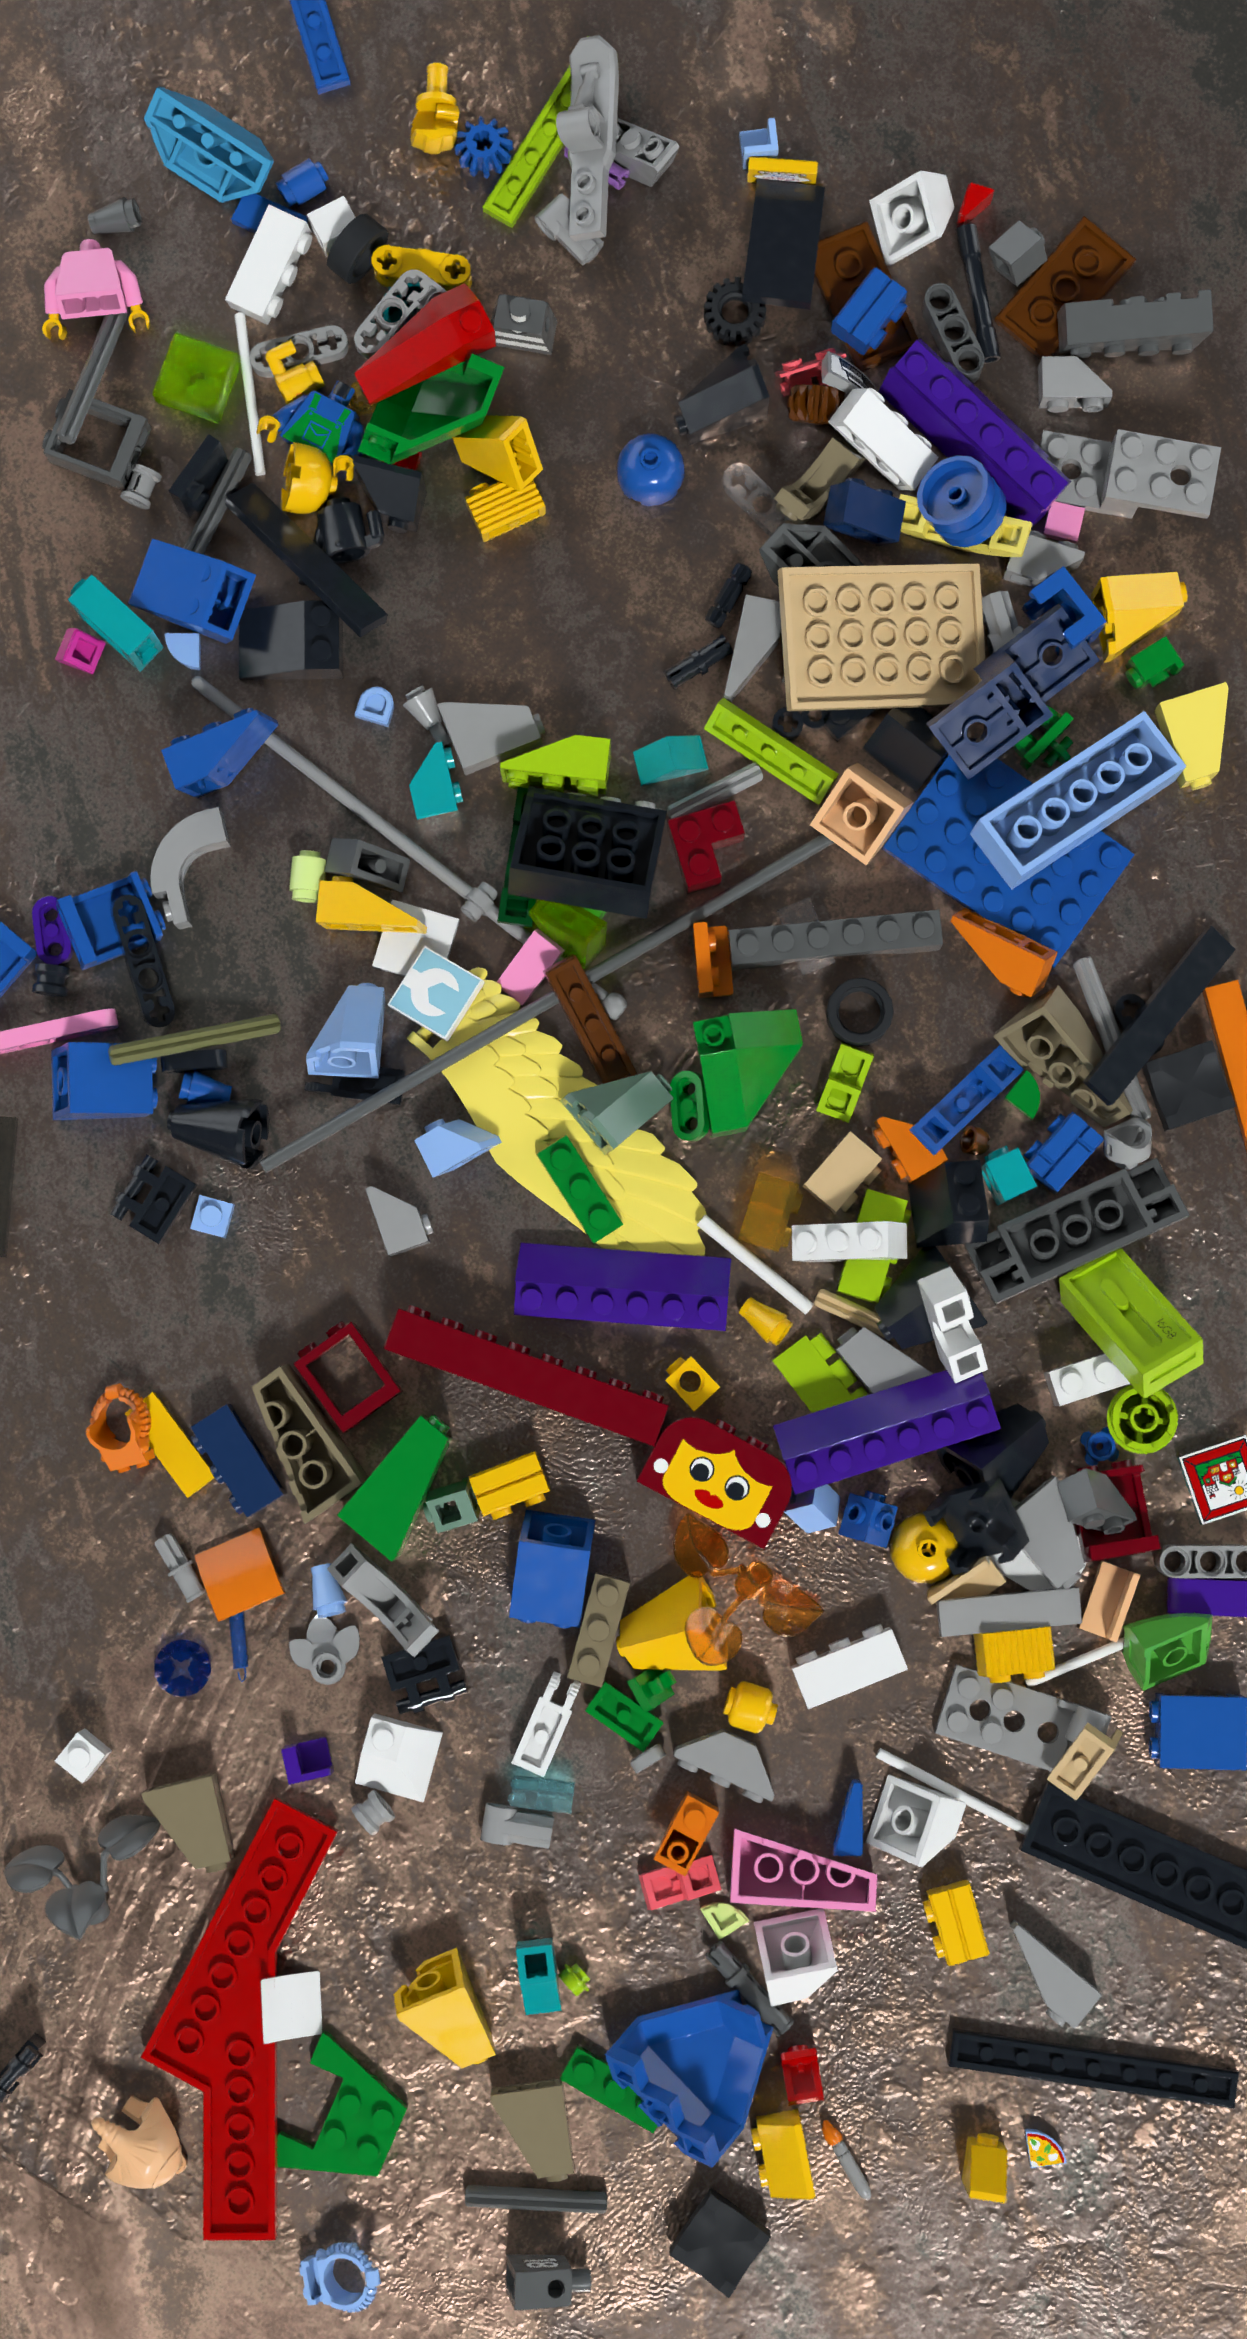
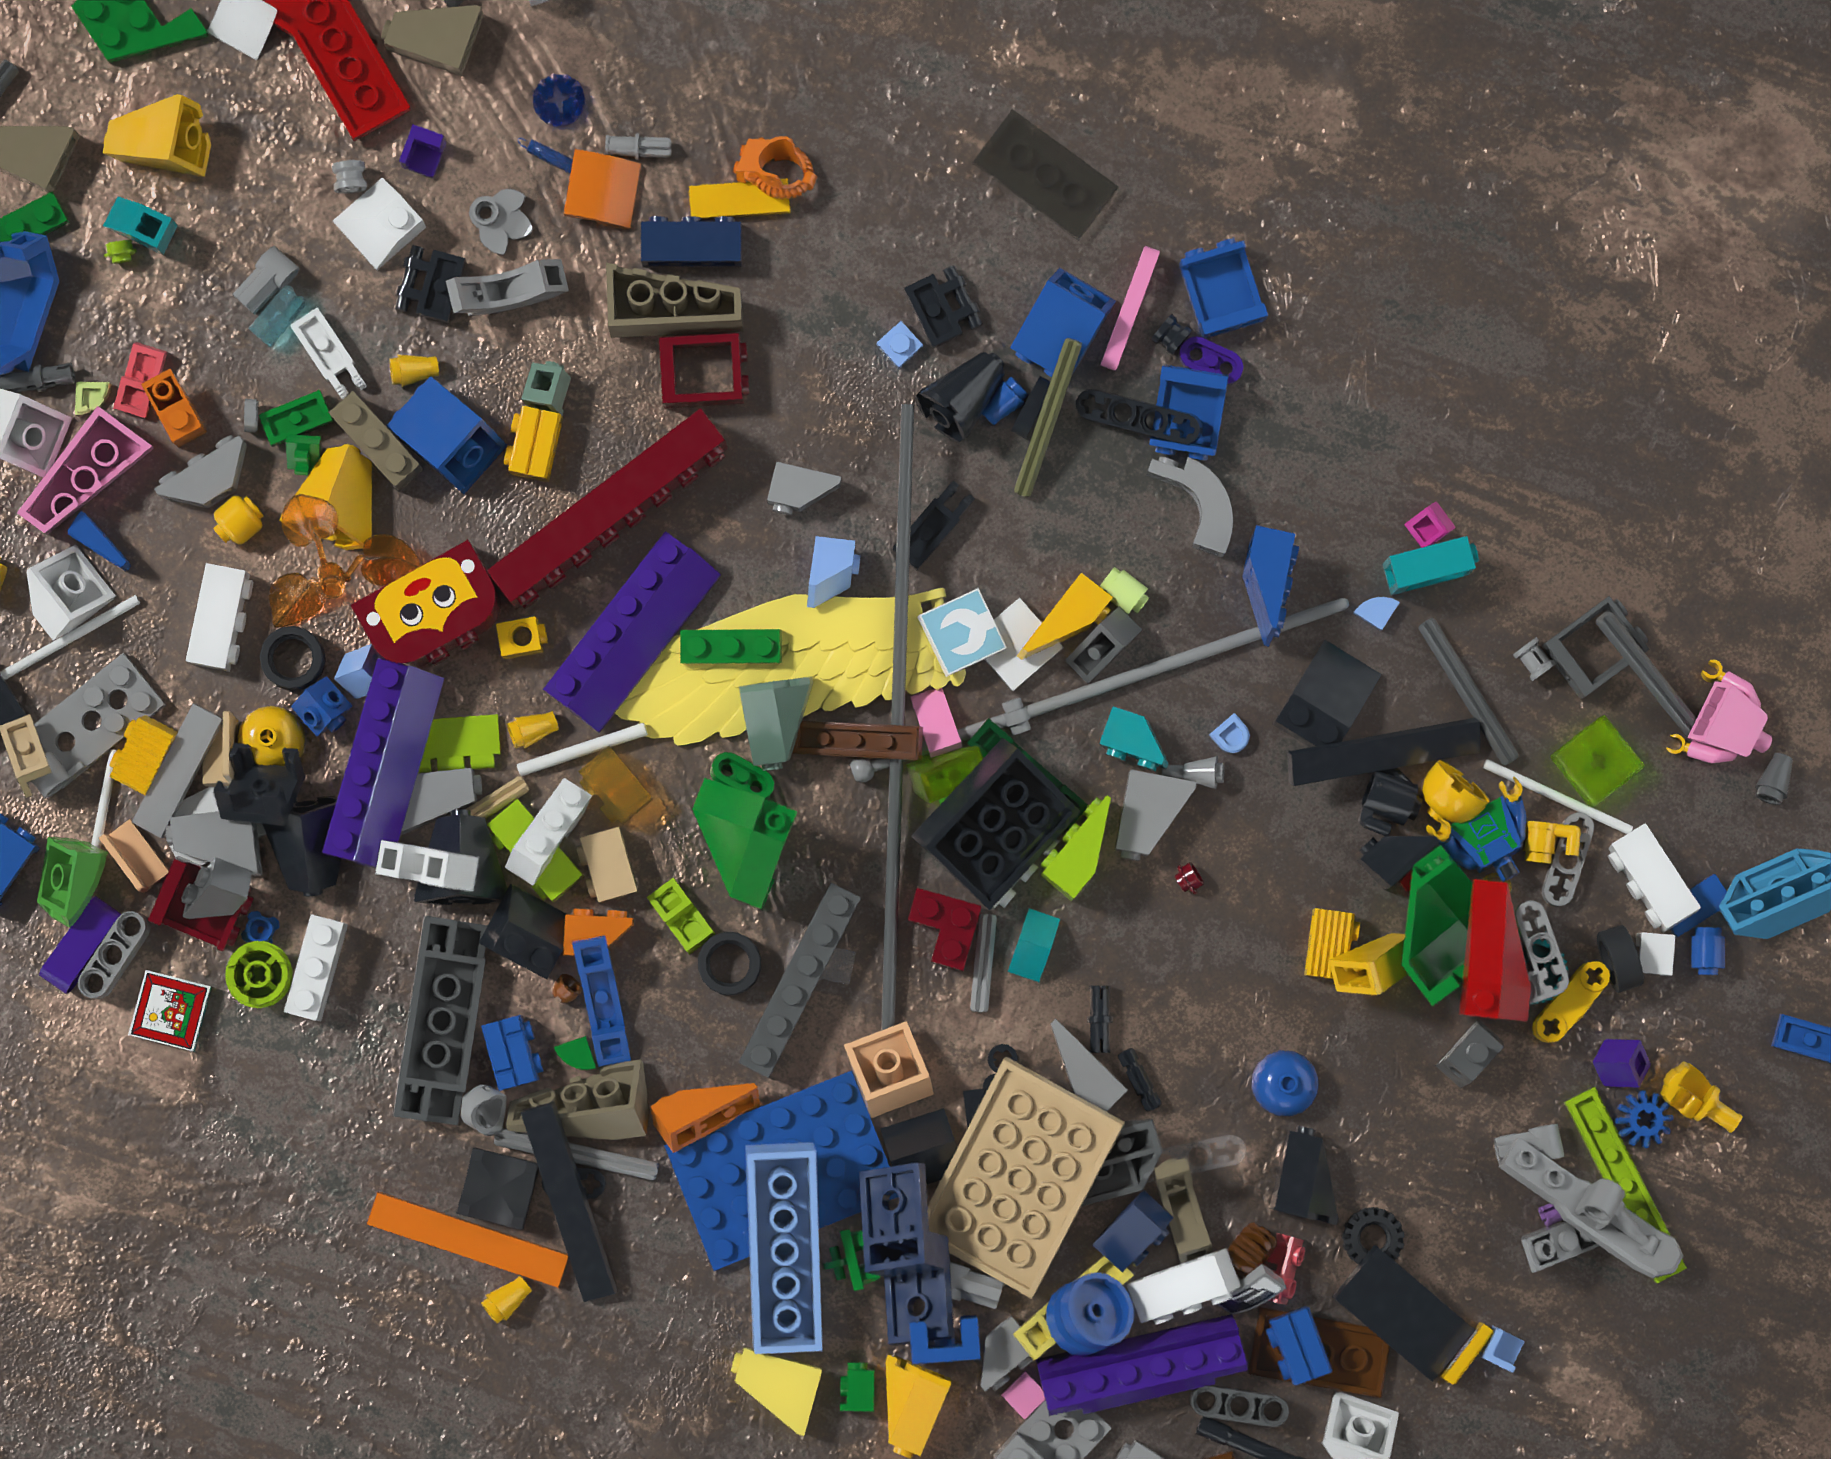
camera: 115 degrees right, 0 degrees up
blue slope [128,538,256,644] -> none
black plate [169,434,228,518] -> none
light blue slope [306,983,385,1079] -> none
light blue cone [311,1563,347,1618] -> none
green slope [337,1415,452,1562] -> none
orange bracket [692,922,733,998] -> none
lime plate [704,698,839,805] -> none
teal brick [981,1145,1037,1206] -> none
lime piece [1059,1248,1203,1399] -> none
none -> black tyre [260,626,326,691]
none -> yellow cone [389,354,439,387]
none -> dark red plate [1175,862,1204,894]
none -> dark purple panel [1593,1039,1651,1088]

